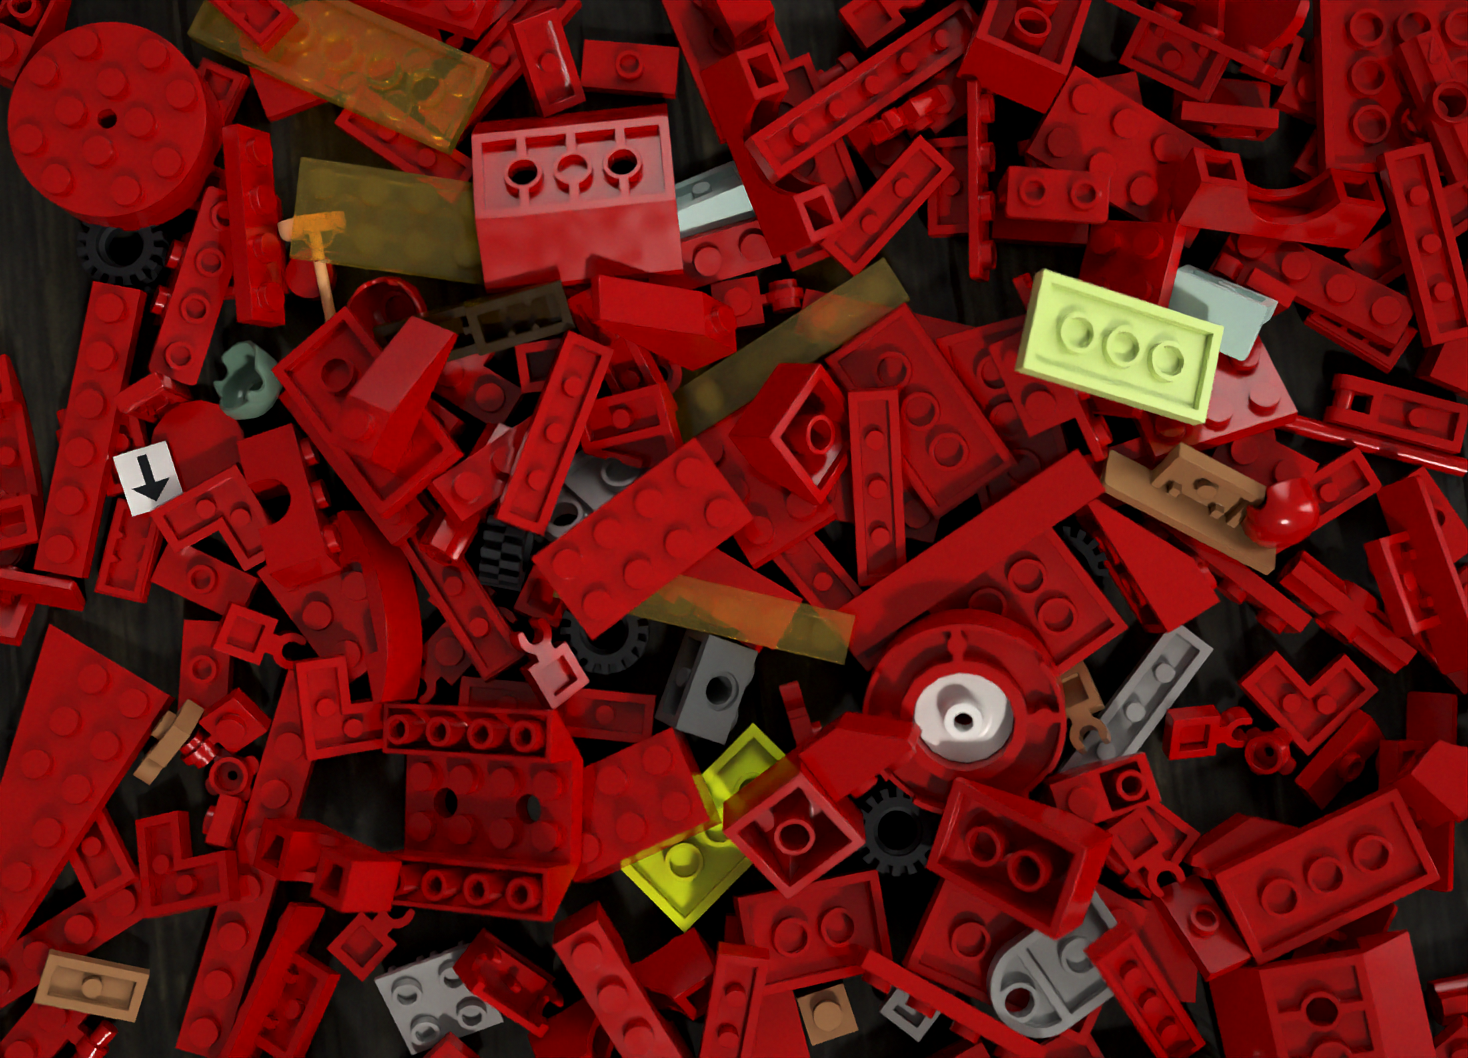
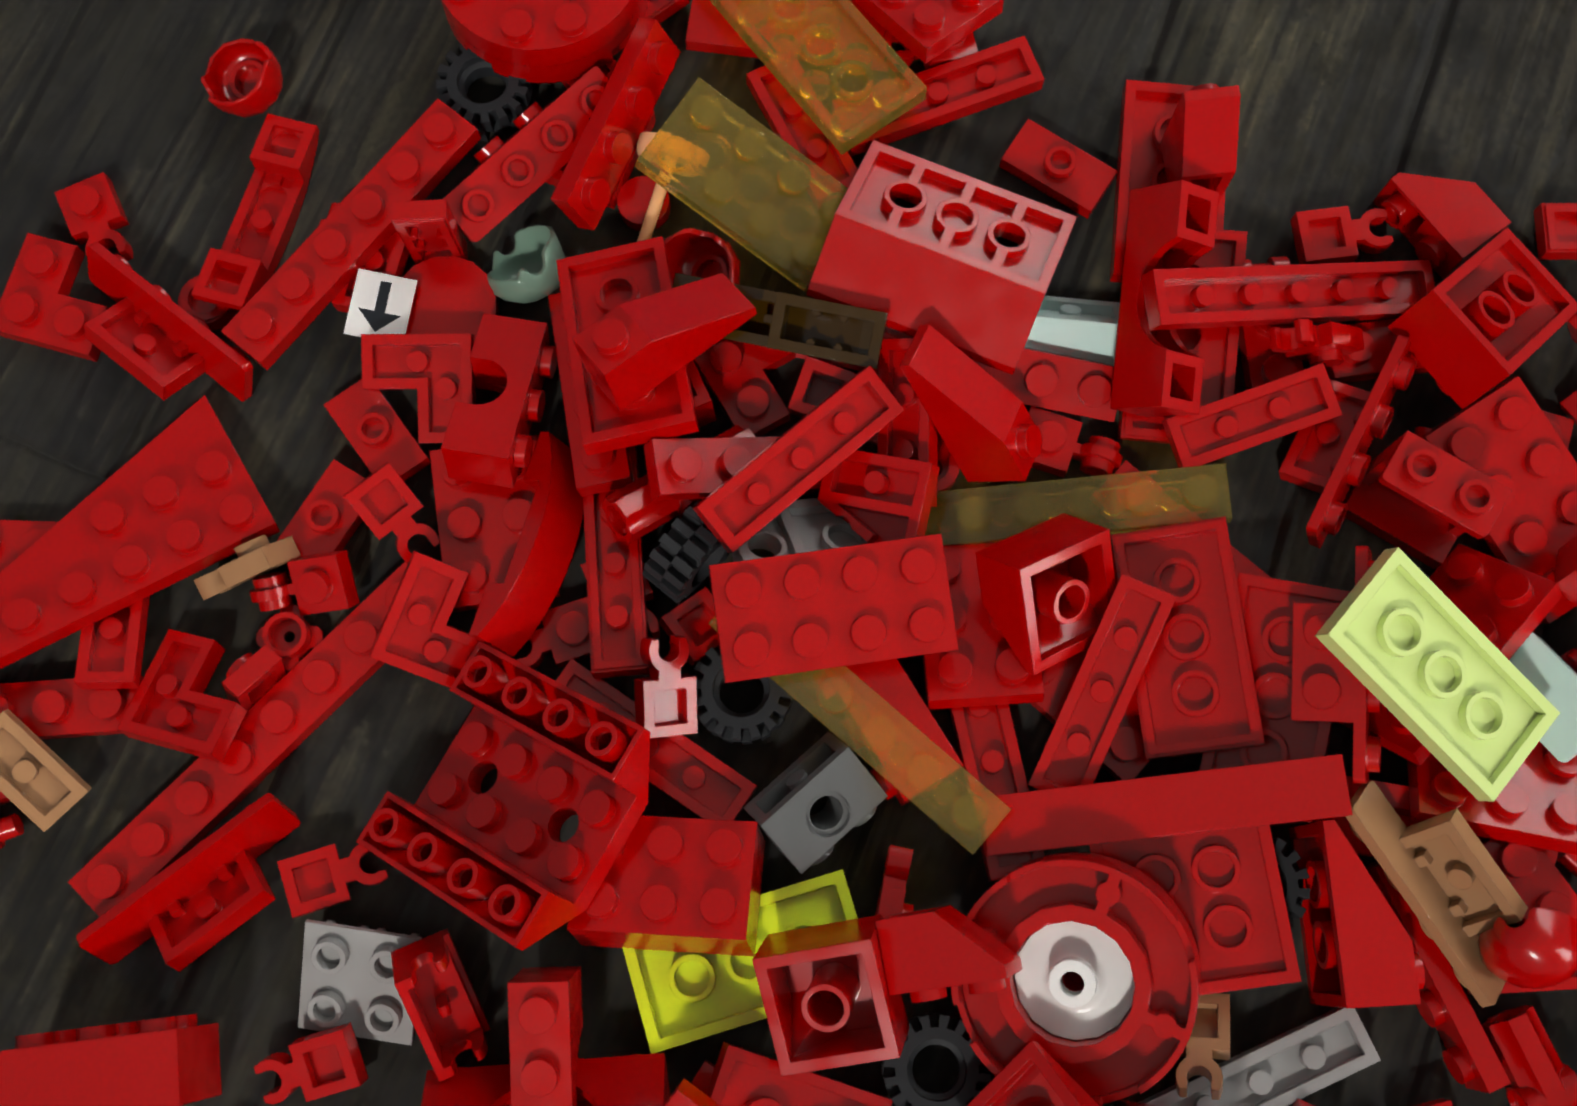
camera: 30 degrees right, 10 degrees down
red plate [94,497,164,603] -> none
red arch [253,818,402,912] -> none
red plate [506,6,586,118] -> none

